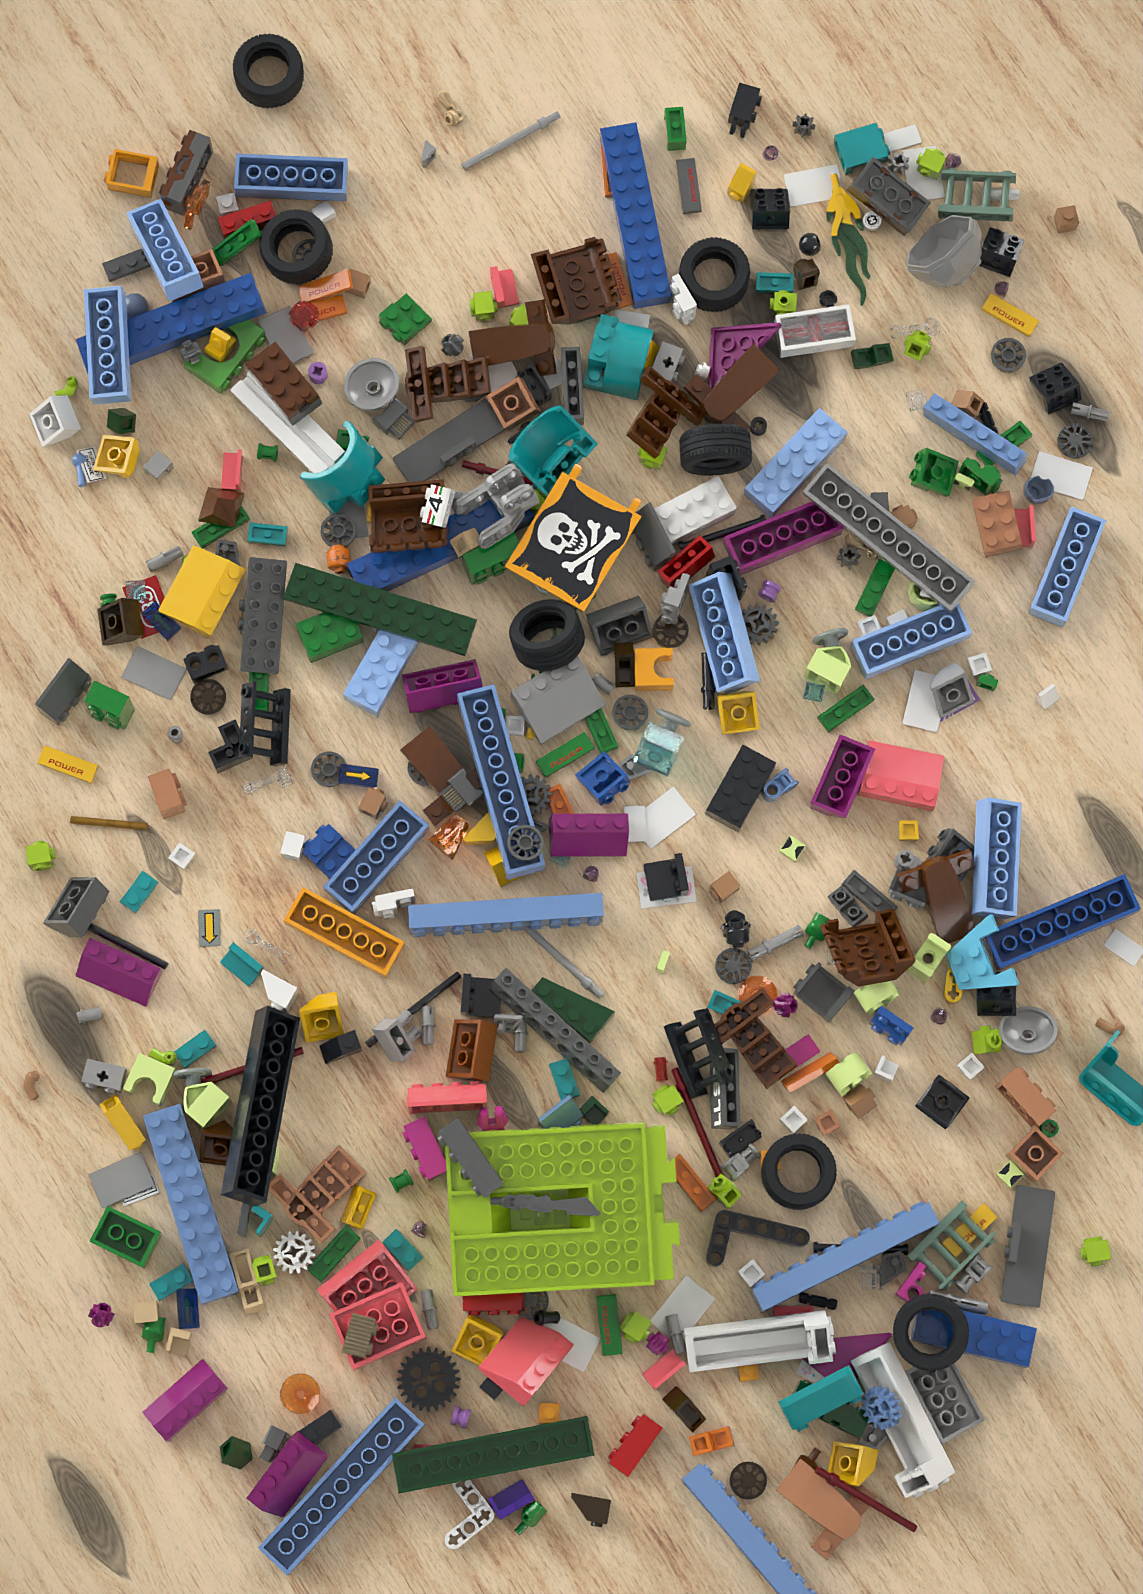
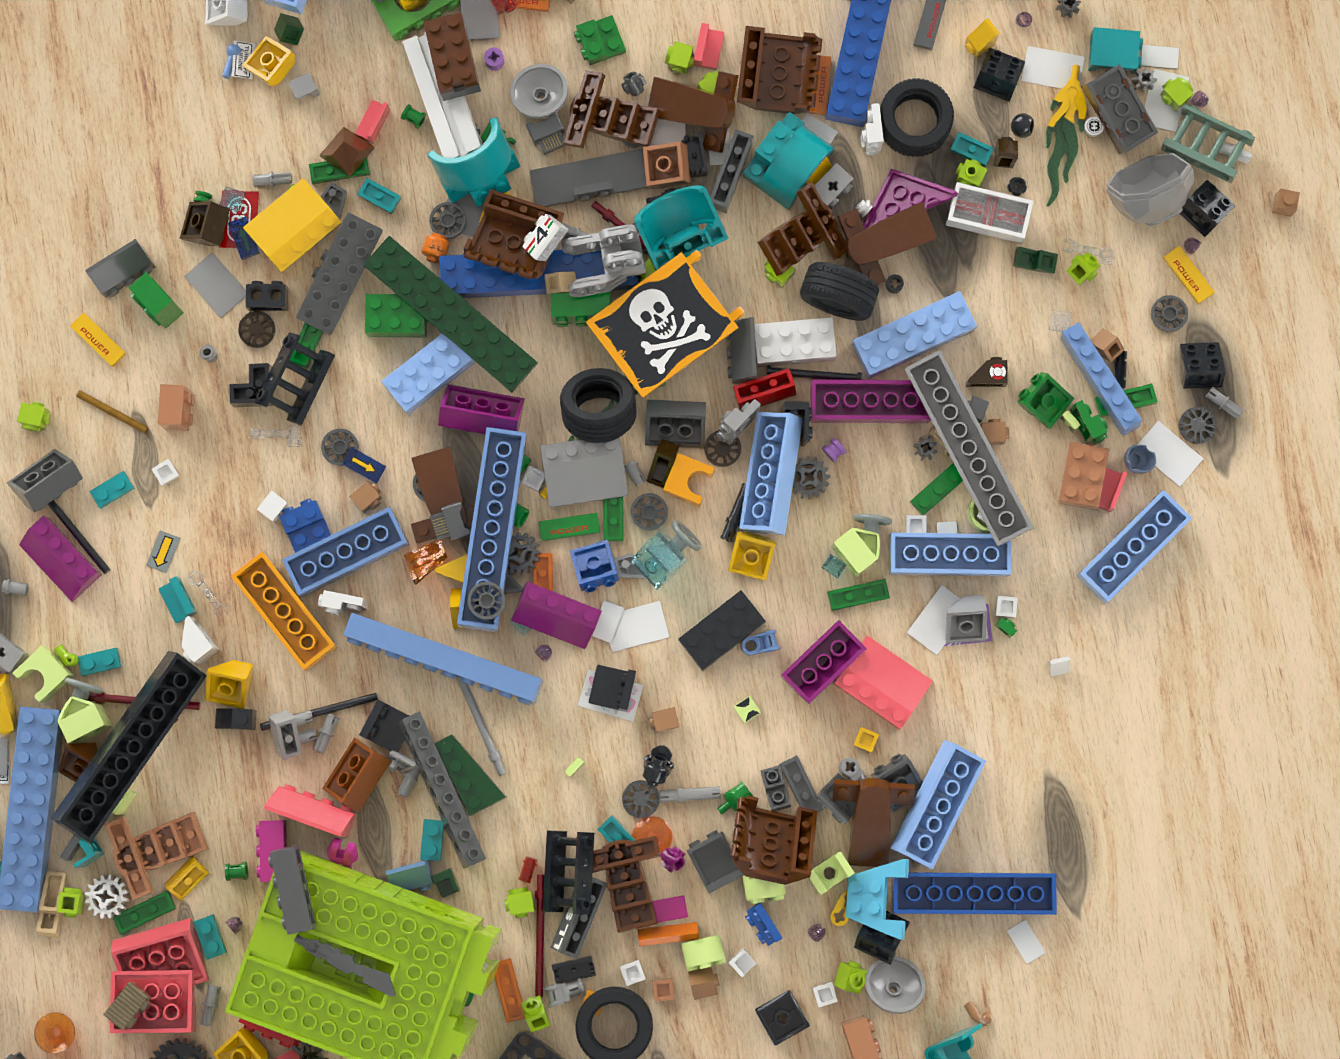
camera: 30 degrees right, 5 degrees up
none -> dark brown slope [966,357,1008,387]

